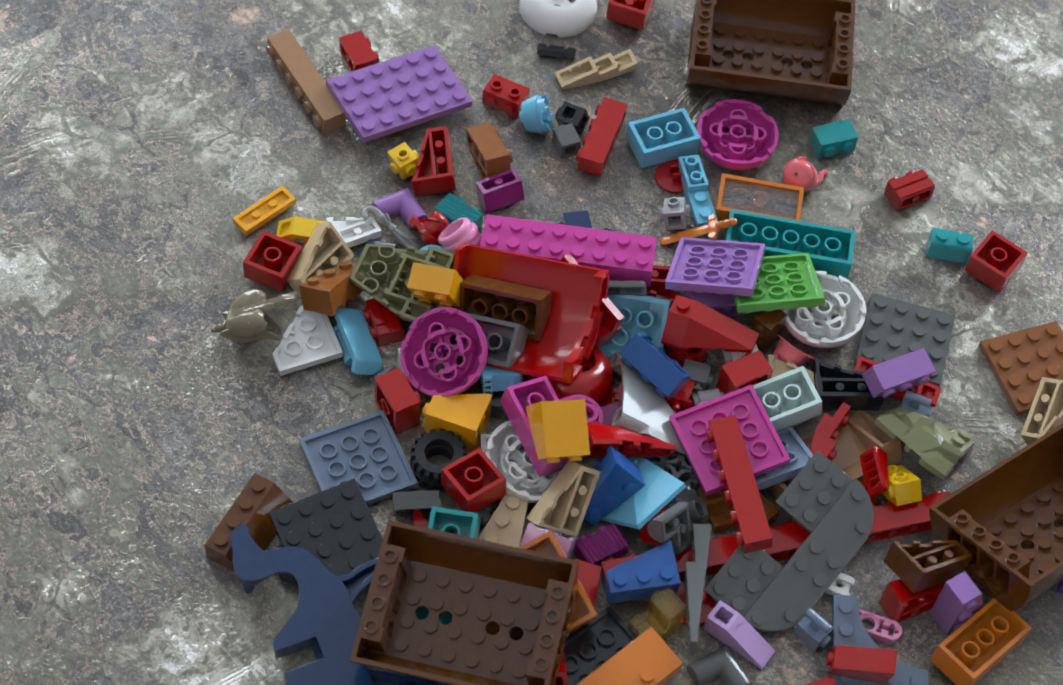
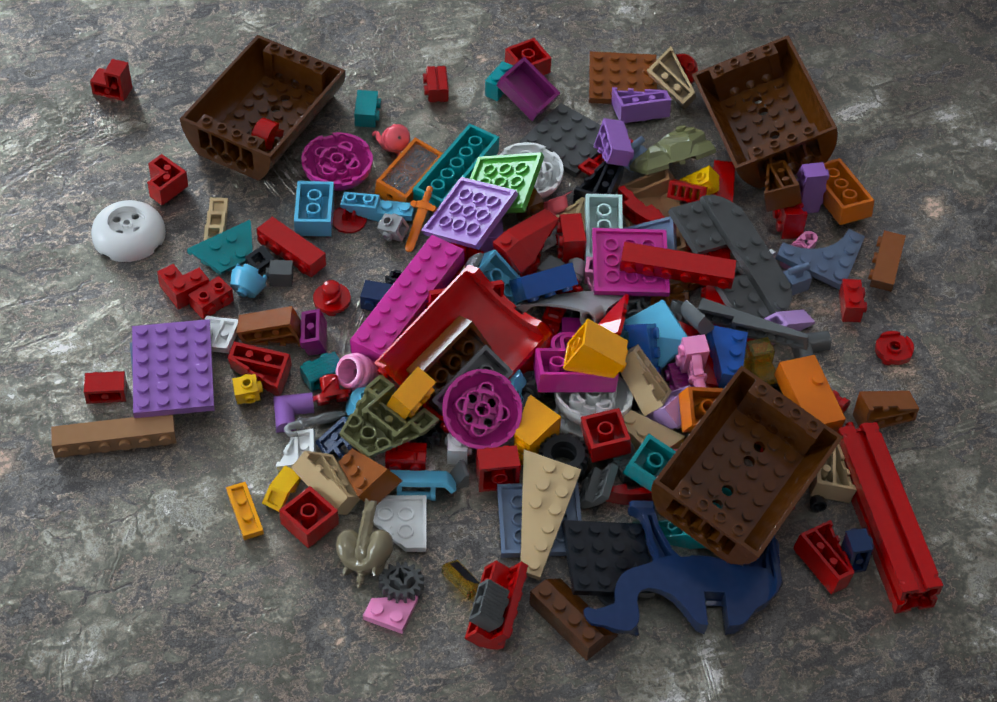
camera: 65 degrees left, 5 degrees down
black axle [537,43,576,60] -> none
red slope [825,645,898,685] -> none
none -> red brick [157,264,209,310]
none -> teal wing [187,220,253,275]
none -> white wing [205,316,238,353]
none -> red brick [251,118,284,150]
none -> red plate [313,280,351,316]
none -> bright pink wing [363,596,418,634]
none -> dark grey gear [379,562,424,603]
none -> clear yellow slope [442,560,480,600]
none -> red brick [465,560,528,650]
none -> dark grey brick [469,579,510,632]
none -> magenta piece [496,57,560,122]
none -> tan wing [520,449,581,580]
none -> medium lavender wedge [611,87,671,123]
none -> bright pink brick [675,334,710,387]

